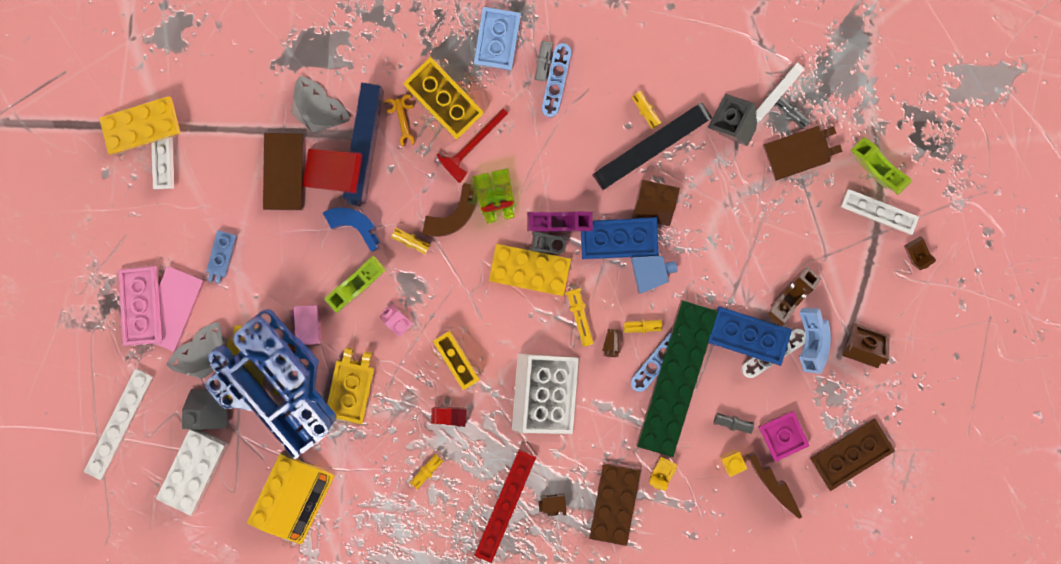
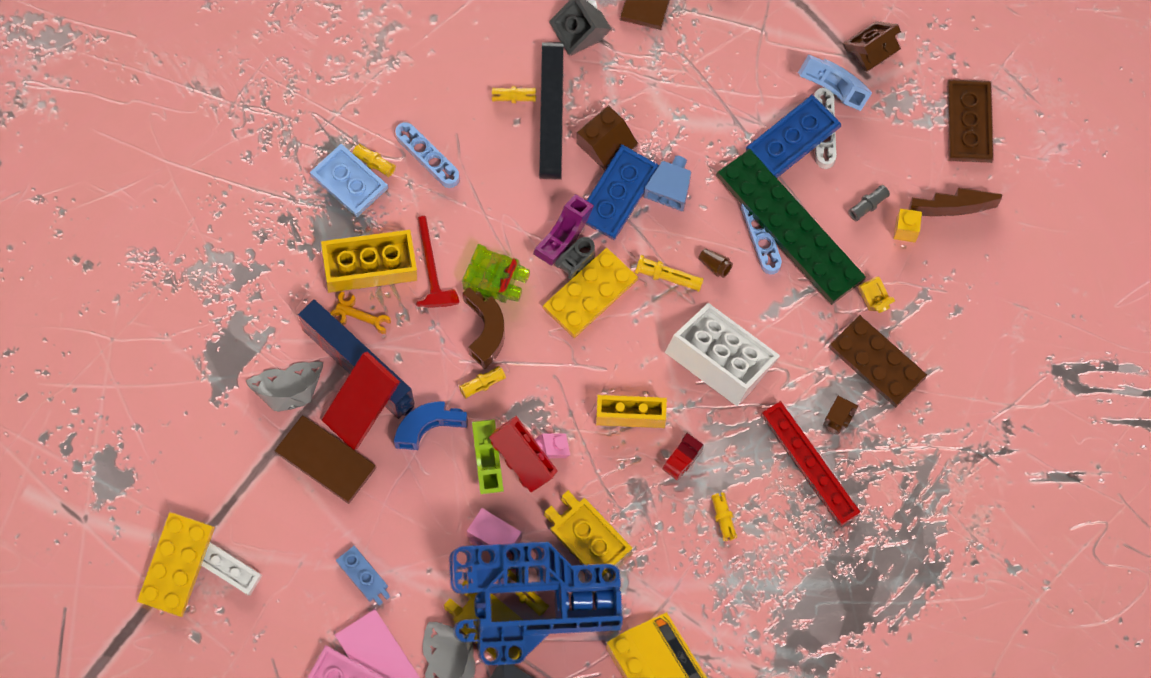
camera: 60 degrees left, 20 degrees down
light grey pin [534,41,553,82] -> none
yellow axle [623,319,662,334] -> none
dark pink plate [758,410,810,462] -> none
reddish brown arch [767,266,822,327] -> none
none -> yellow pin [352,143,396,177]
none -> red brick [489,416,558,493]

